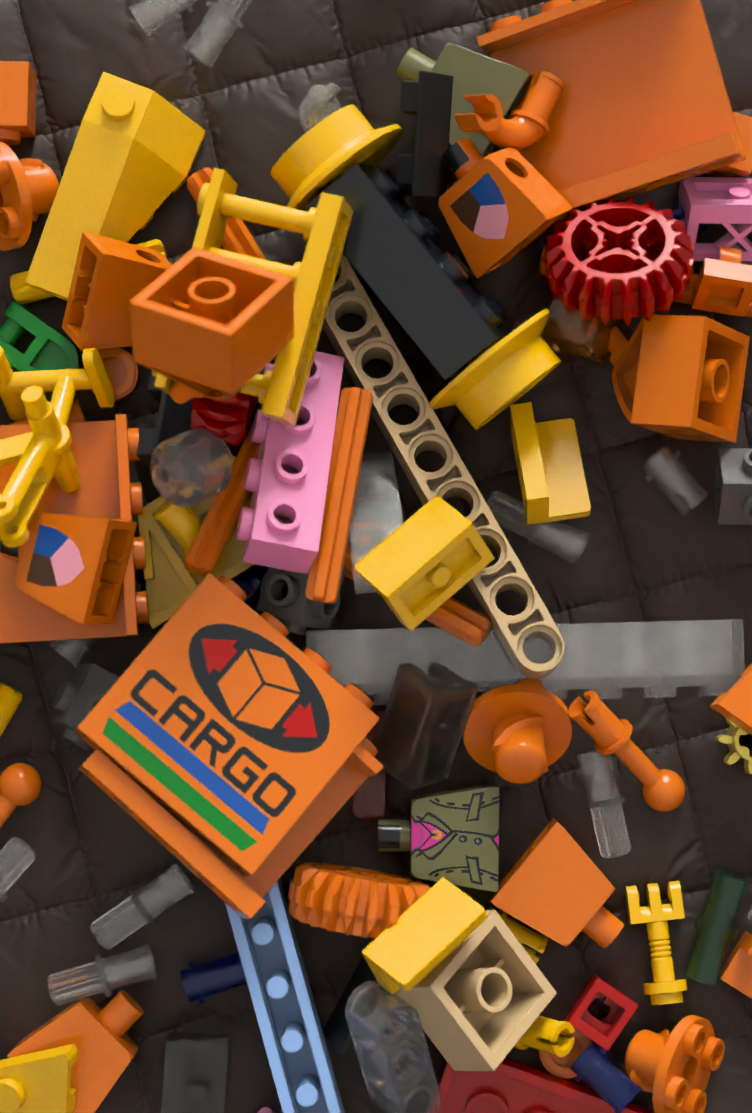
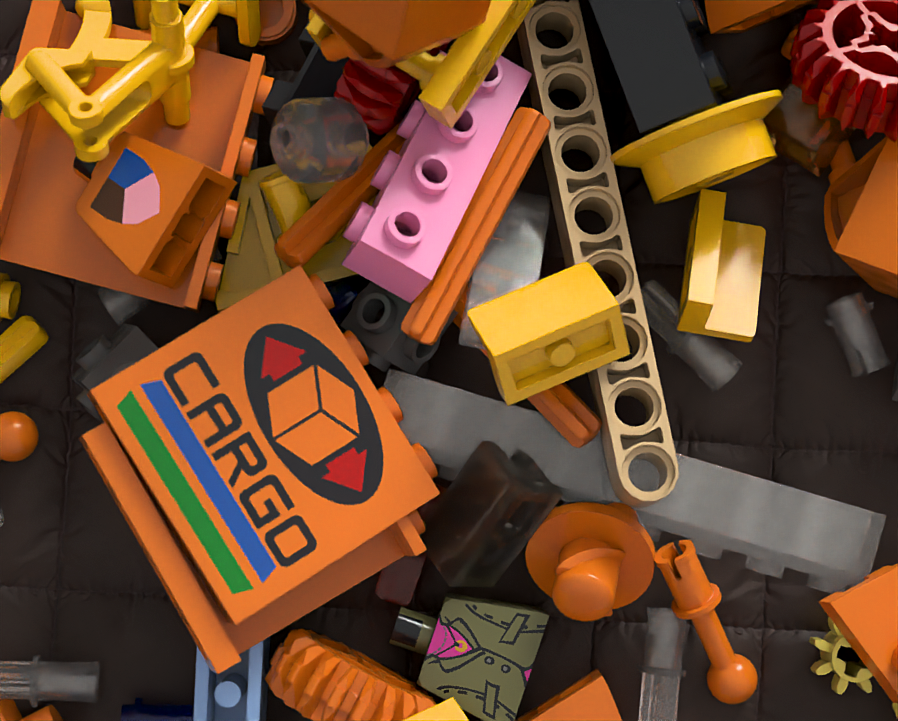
camera: 20 degrees right, 0 degrees up
clear axle [90,863,195,949] -> none

